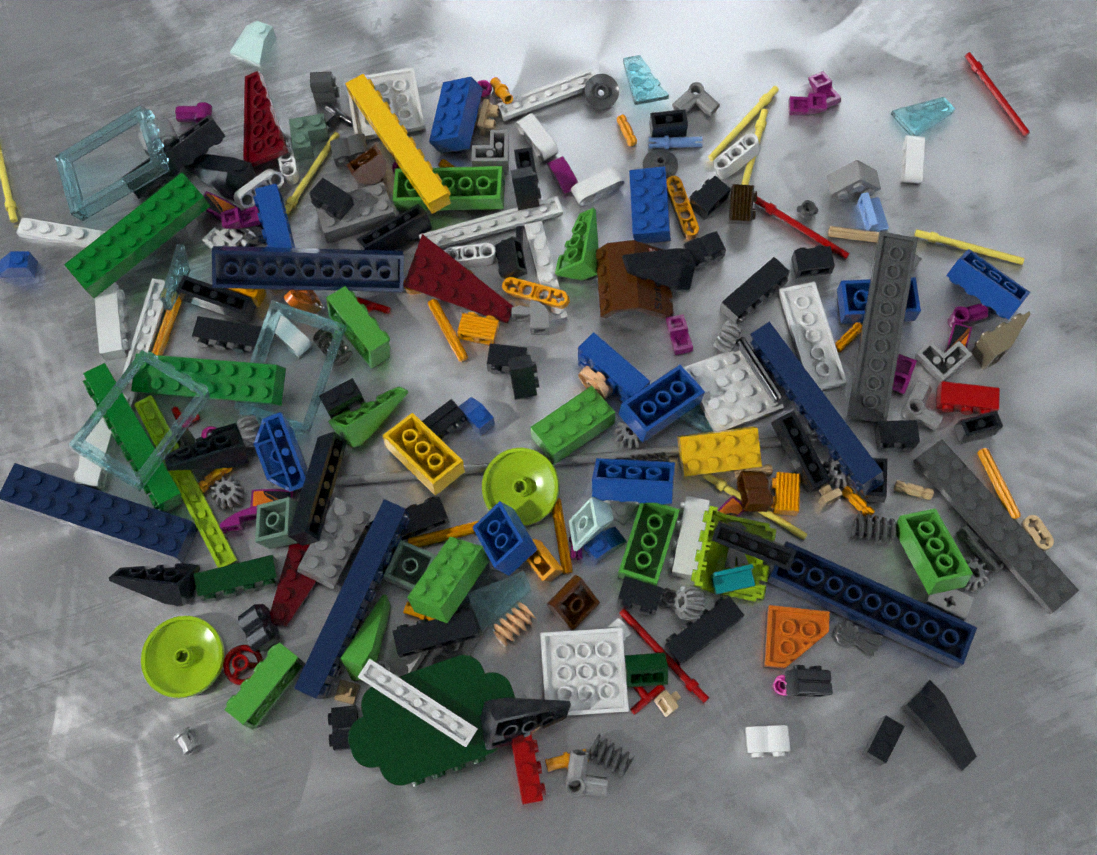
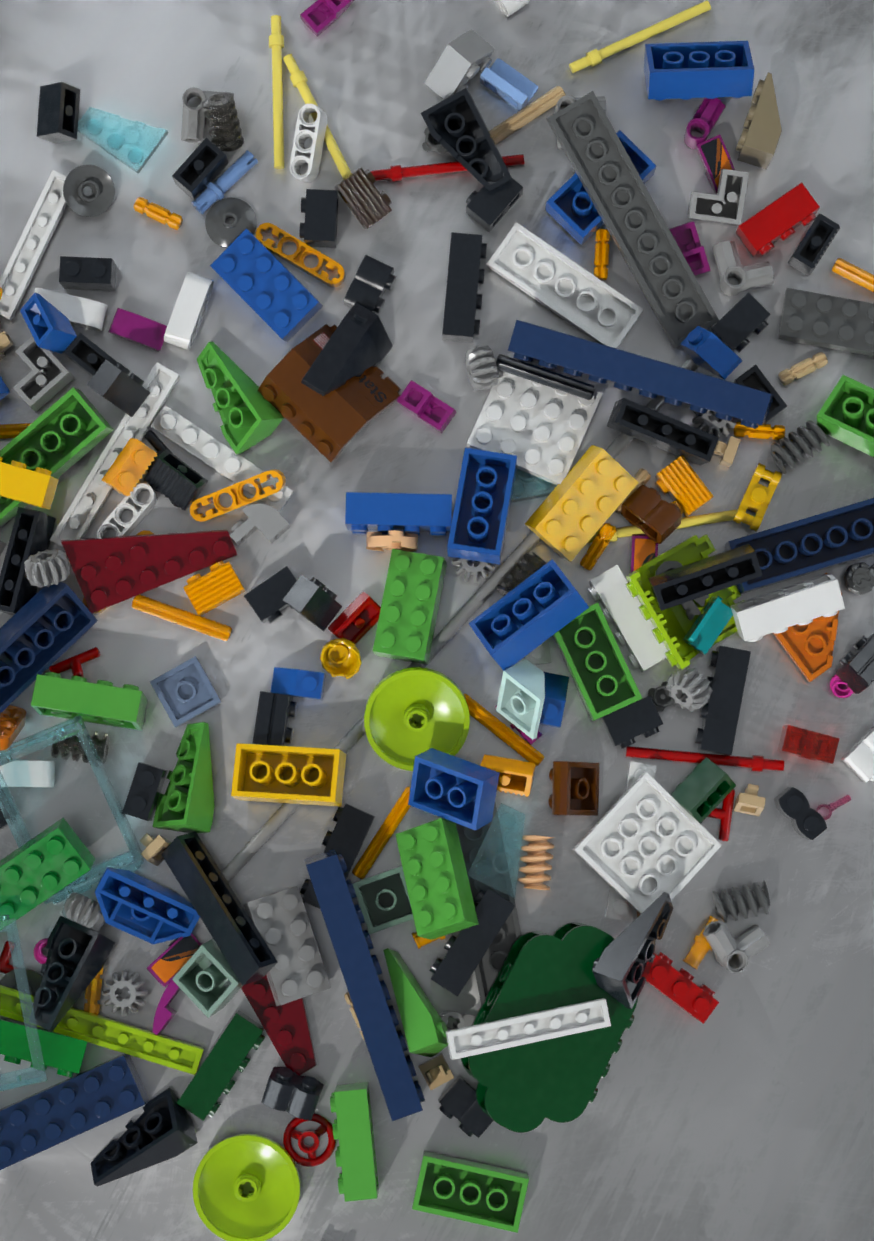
camera: 40 degrees left, 15 degrees up
none -> blue slope [20,293,77,354]
none -> light grey gear [24,549,71,588]
none -> black brick [37,82,80,144]
none -> black brick [59,256,117,291]
none -> light orange brick [102,438,157,496]
none -> tan tile [140,833,171,866]
none -> sand blue plate [150,656,222,728]
none -> clear smoke piece [202,92,244,152]
none -> yellow hair [320,638,362,679]
none -> red slope [328,591,381,644]
none -> bright green brick [412,1151,529,1233]
none -> black wedge [421,88,513,192]
none -> light orange axle [580,523,616,570]
none -> blue slope [681,326,742,380]
none -> white brick [731,573,845,642]
none -> yellow plate [733,463,782,532]
none -> black brick [774,787,827,840]
none -> clear red brick [777,725,840,764]
none -> clear pink hand [816,795,851,820]

